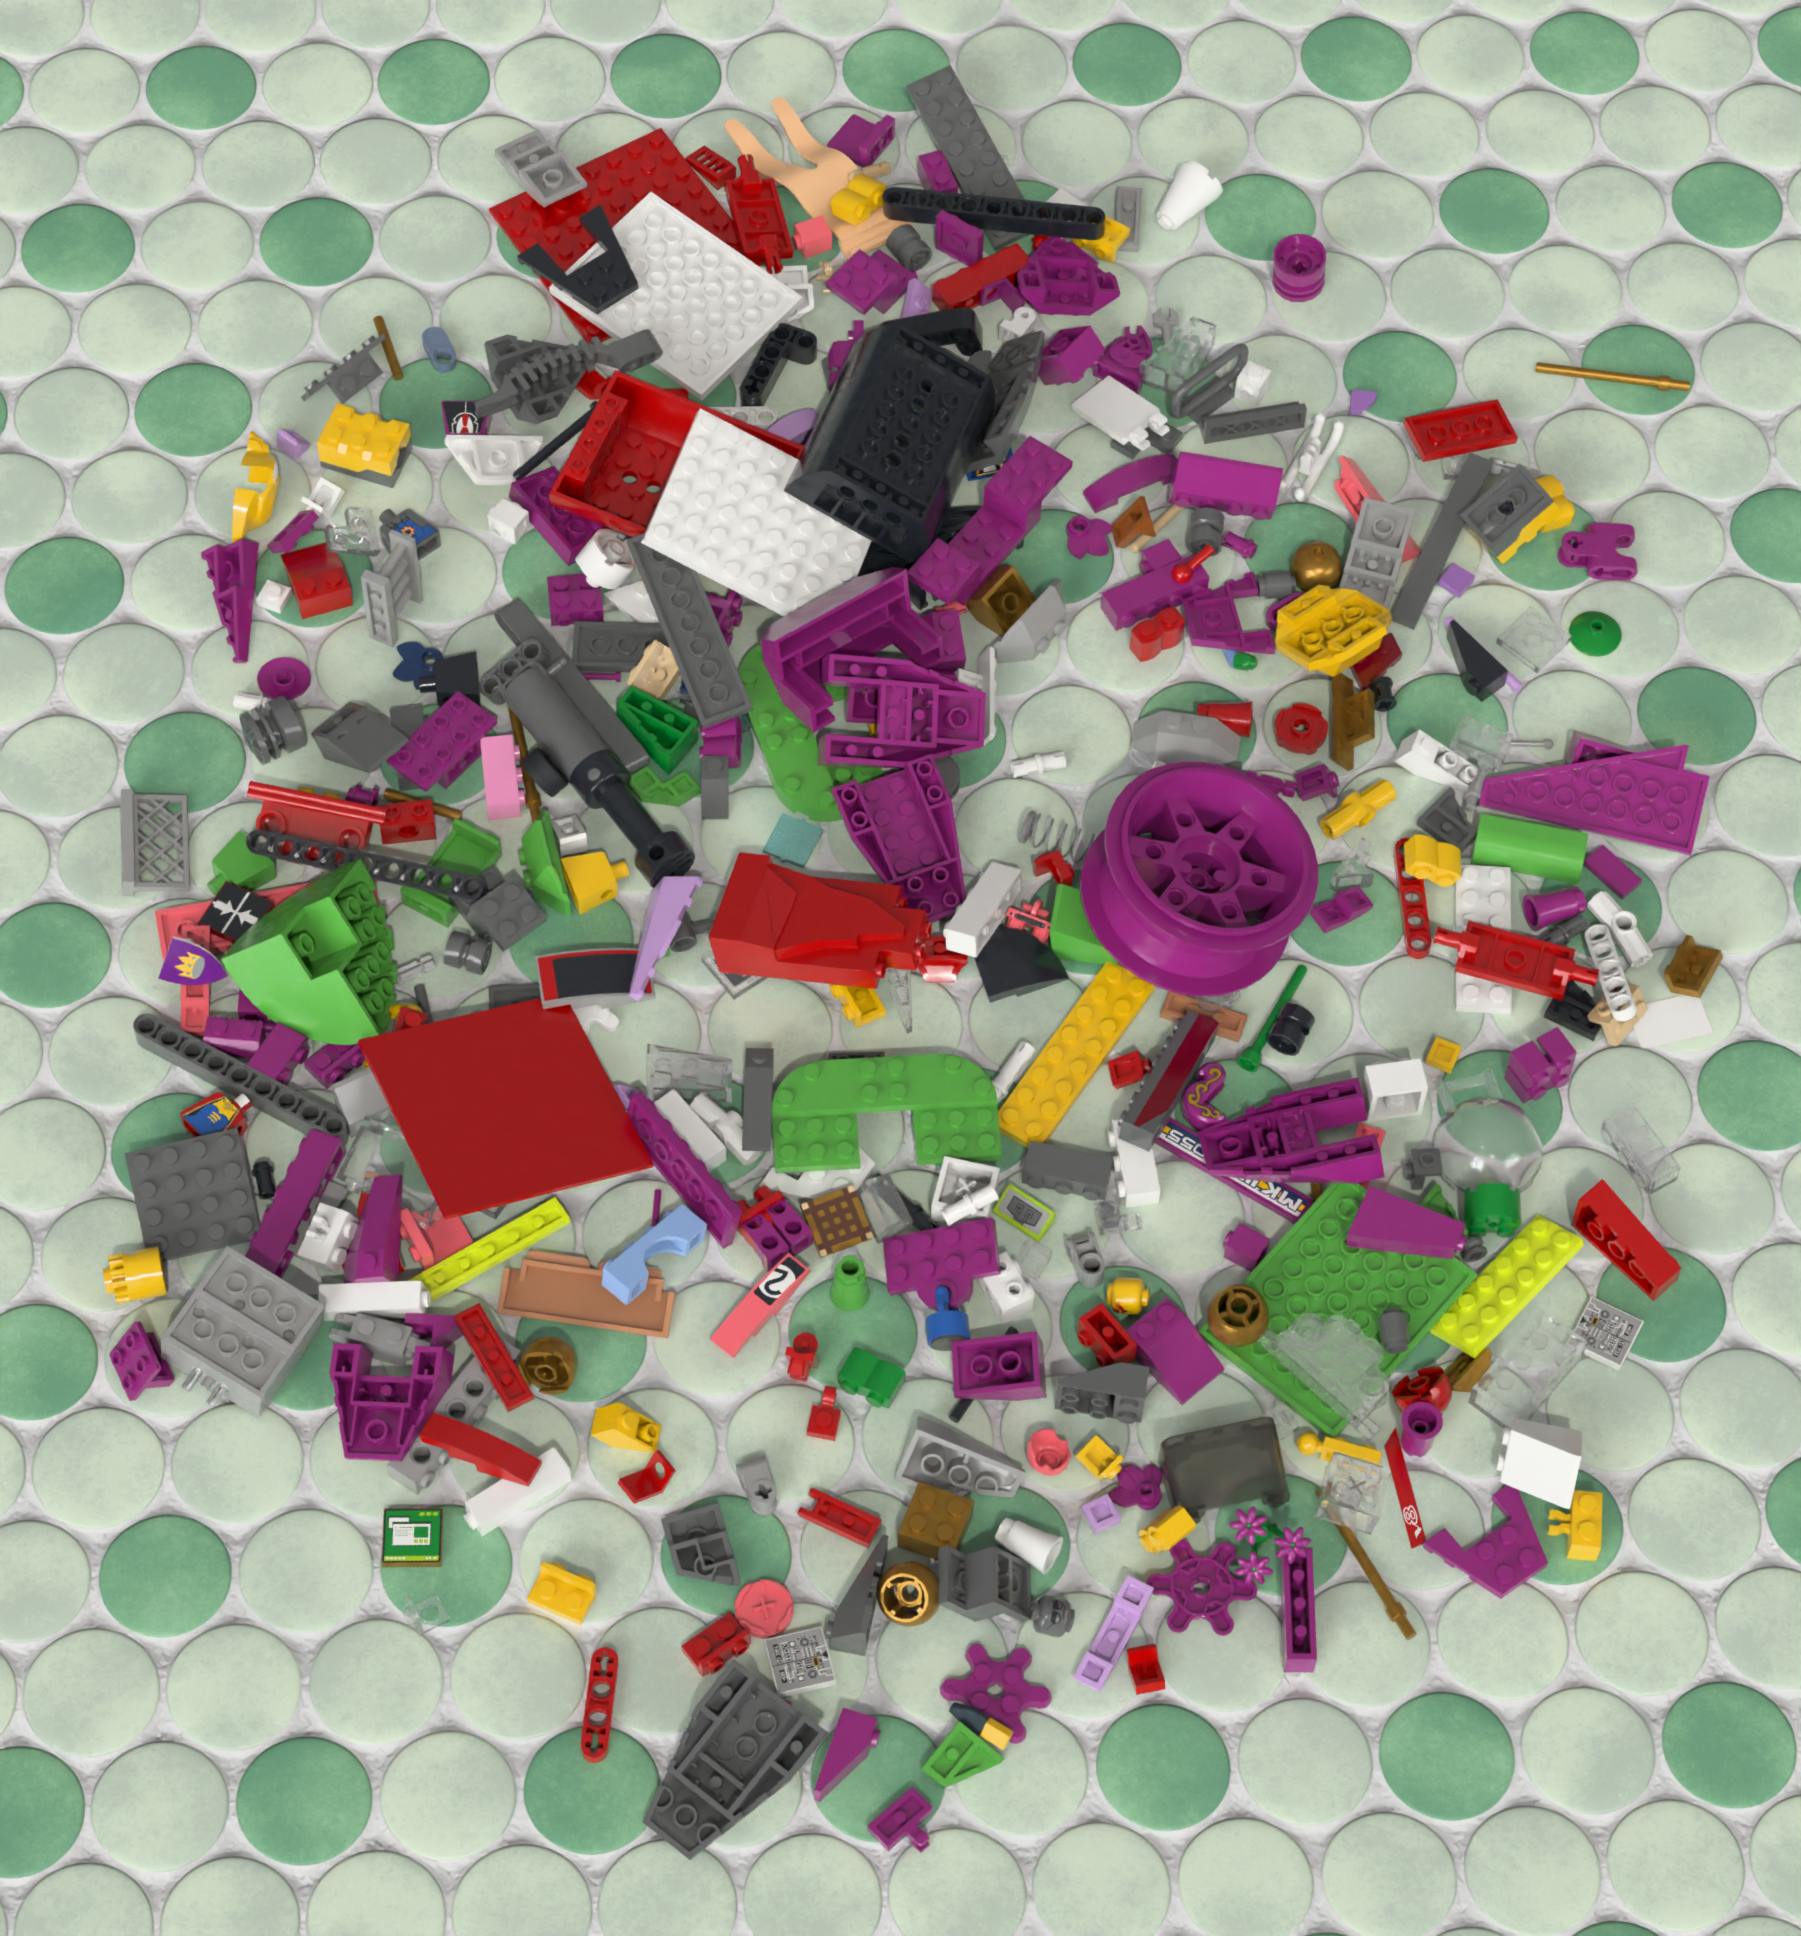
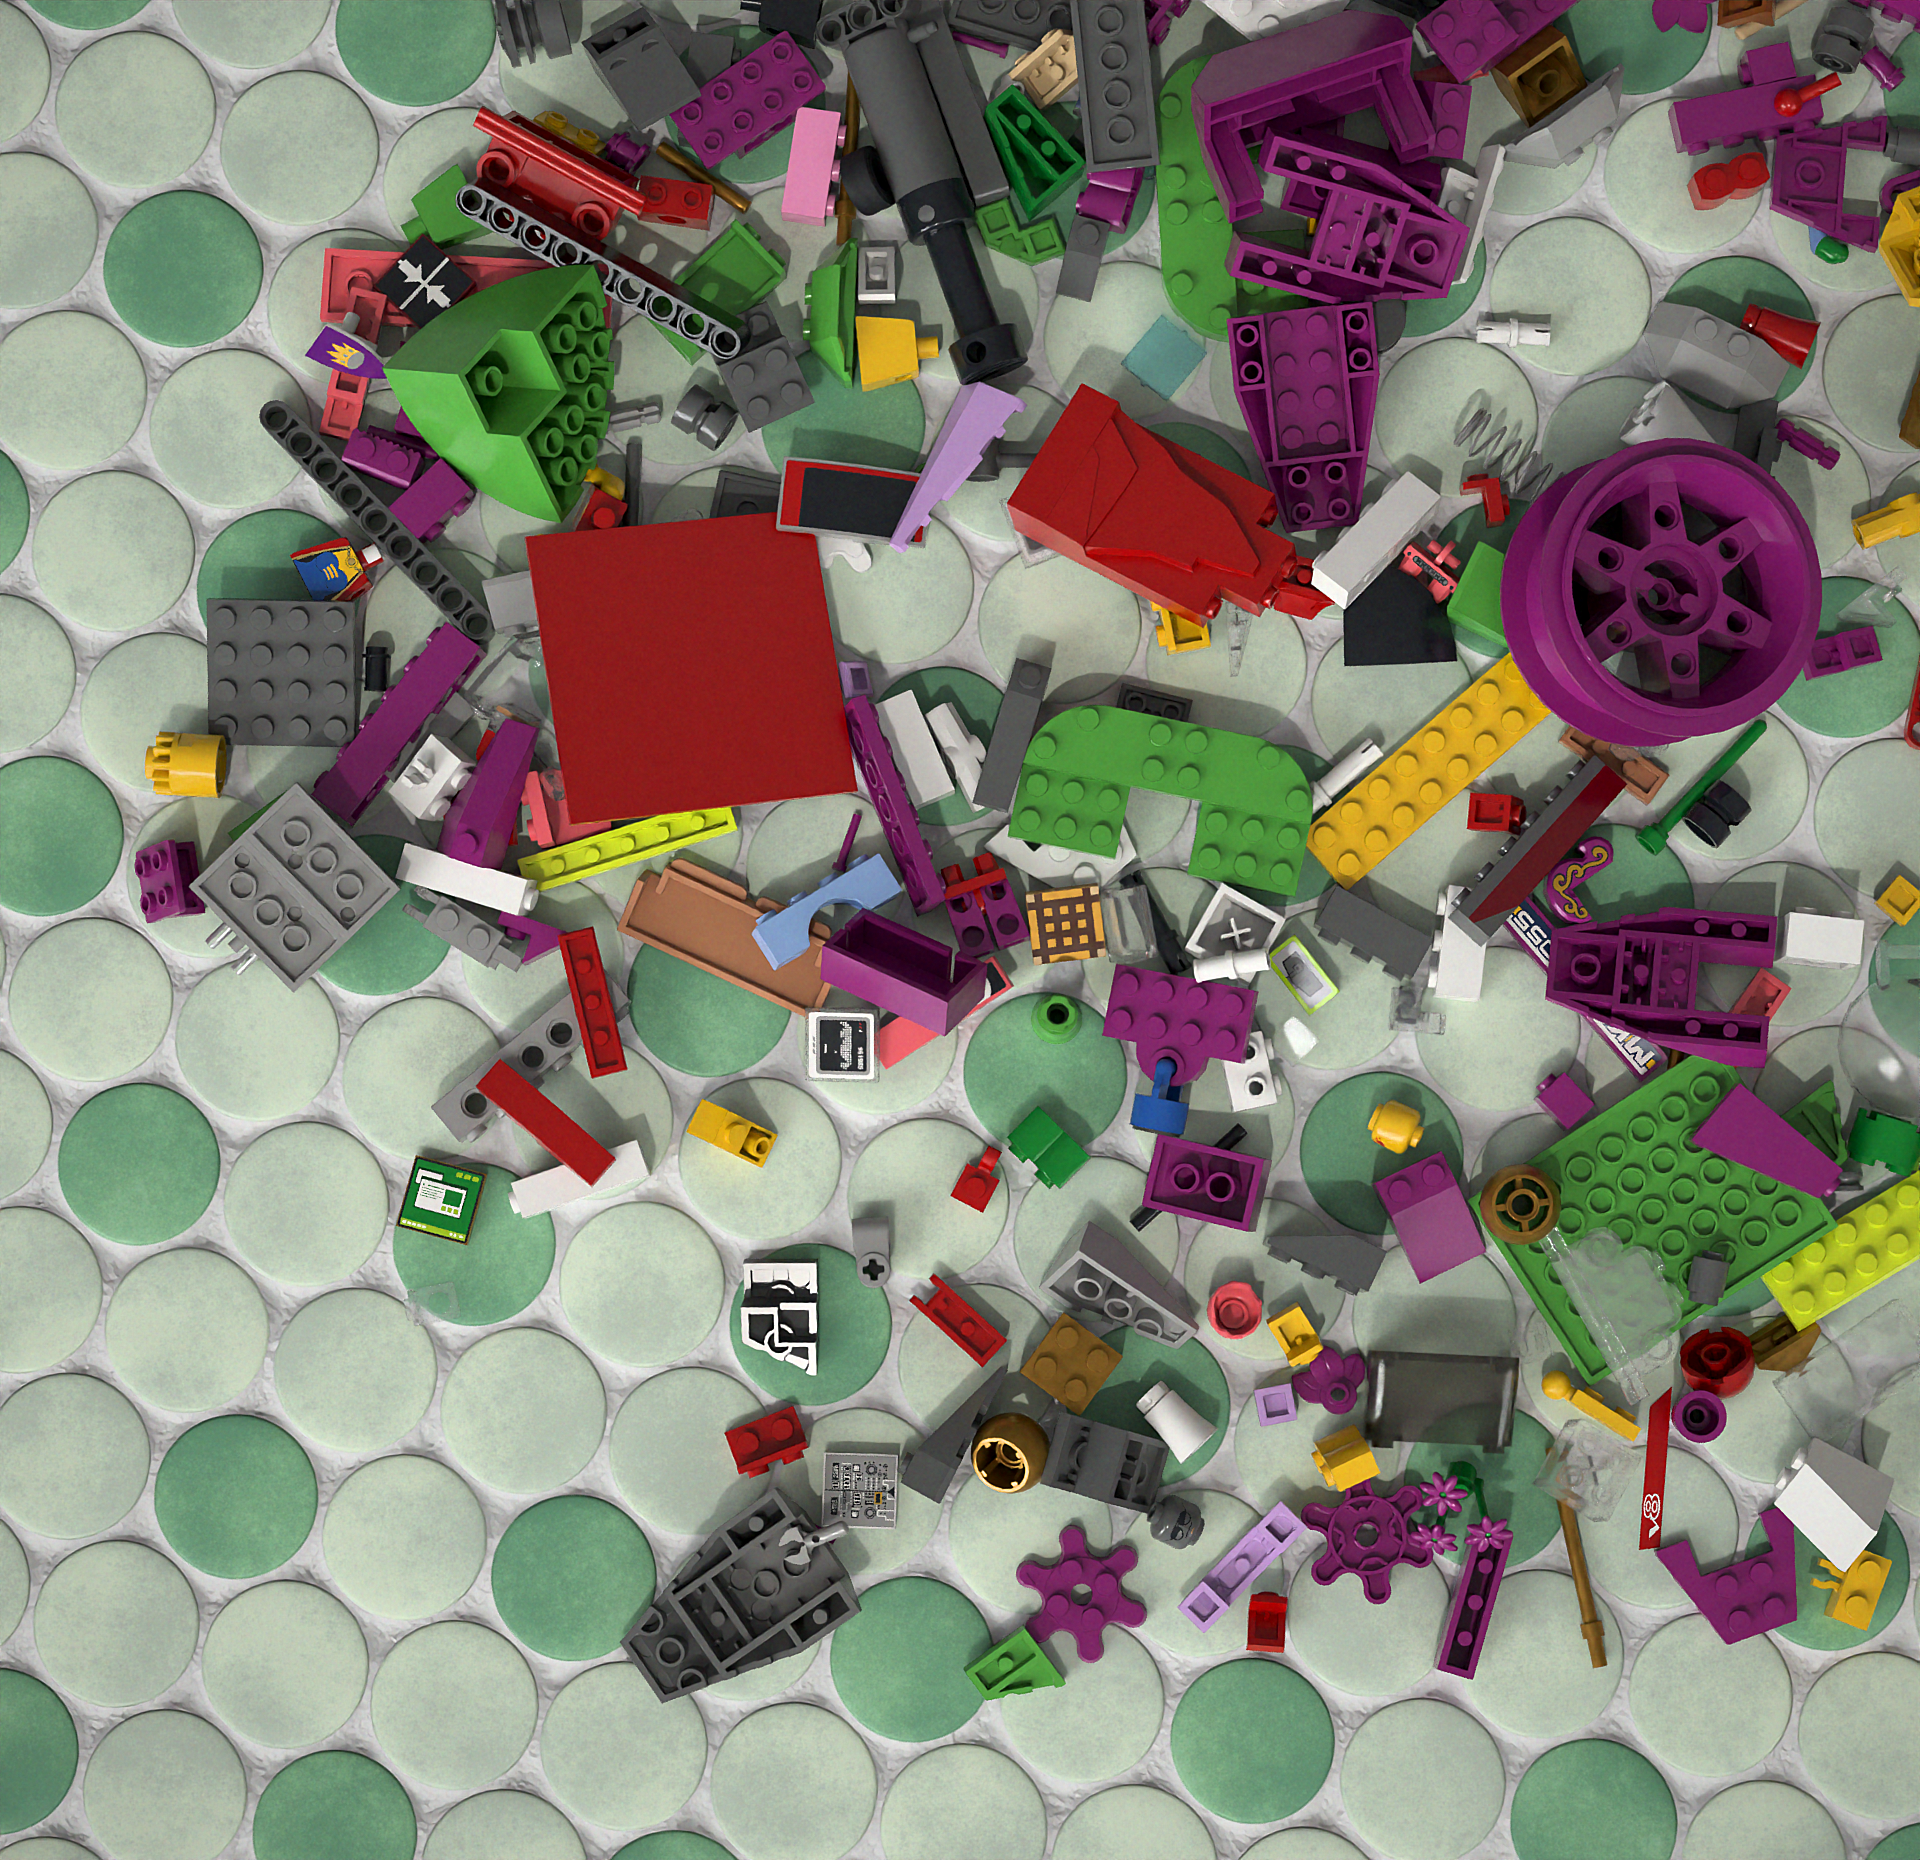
camera: 20 degrees right, 25 degrees up
light grey fence [120,789,190,896] -> none
magenta bracket [304,1043,366,1089] -> none
magenta wedge [329,1343,455,1462] -> none
pearl gold cylinder [518,1337,578,1395] -> none
yellow bracket [527,1561,597,1625] -> none
red beam [581,1647,619,1763] -> none
red bracket [617,1450,676,1504] -> none
clear wedge [646,1044,733,1102] -> none
coral tile [734,1579,794,1639] -> none
red hips [785,1332,819,1382] -> none
magenta slope [814,1708,881,1802] -> none
magenta plate [867,1787,933,1853] -> none
piece [949,1702,1013,1750] -> none
light grey piece [1064,1231,1105,1289] -> none
red brick [1077,1303,1137,1367] -> none
red plate [1274,703,1328,755] -> none
magenta bracket [1294,764,1340,802] -> none
dark grey bracket [1404,1148,1443,1190] -> none
none -> light grey bar [779,1521,849,1565]
none -> tile [805,1006,880,1083]
none -> magenta piece [820,908,987,1036]

